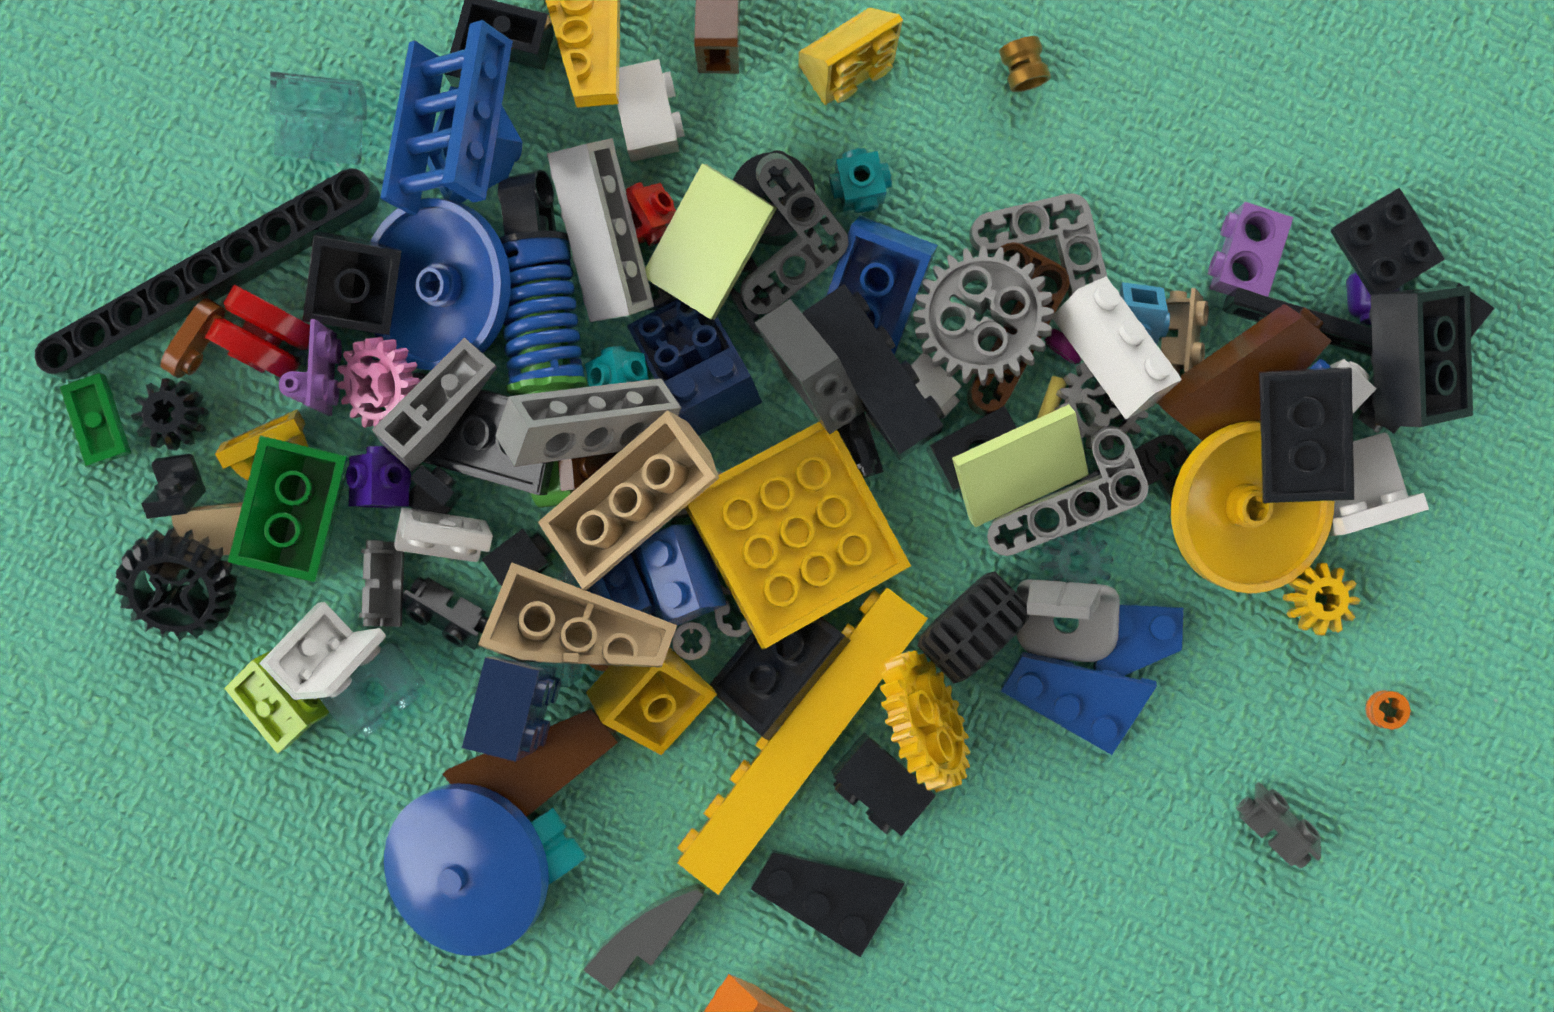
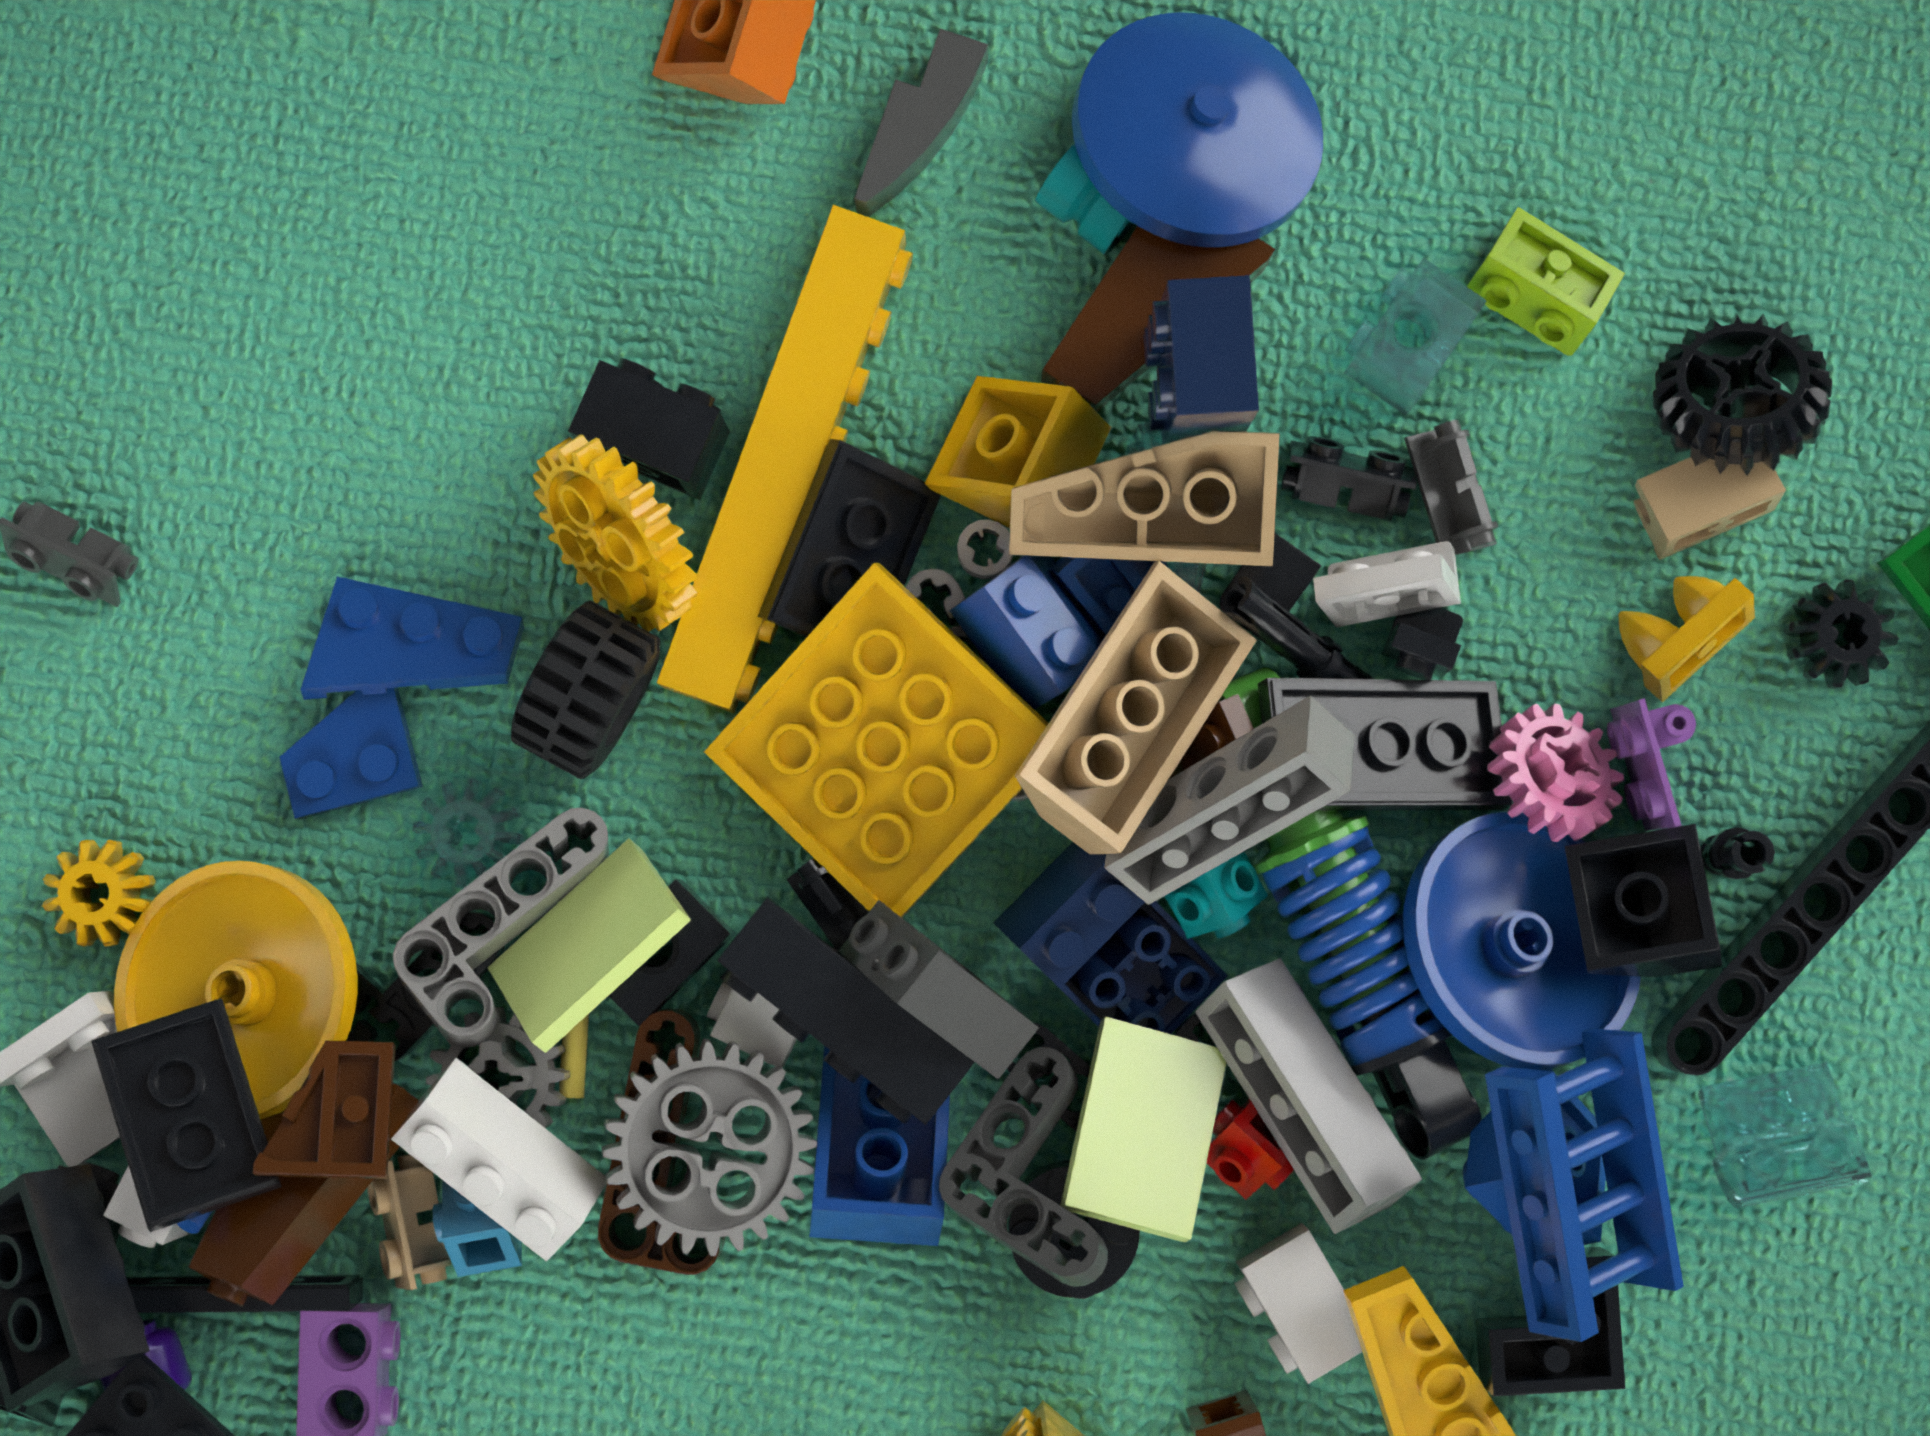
camera: 165 degrees right, 0 degrees up
black bracket [141,454,206,519] -> none
dark orange plate [160,298,225,378] -> none
red wheel [205,285,310,378] -> none
green slope [228,436,349,582] -> none
white bracket [259,602,386,700] -> none
dark purple brick [346,446,411,509] -> none
light grey slope [372,338,497,472] -> none
black wing [751,850,905,957] -> none
teal brick [829,148,892,213] -> none
light grey beam [969,194,1108,298] -> none
light grey piece [1016,579,1120,662] -> none
magenta tile [1044,328,1082,365] -> none
none -> reddish brown wing [253,1040,396,1179]
none -> black pin [1219,577,1374,679]
none -> black pin [1700,827,1775,879]

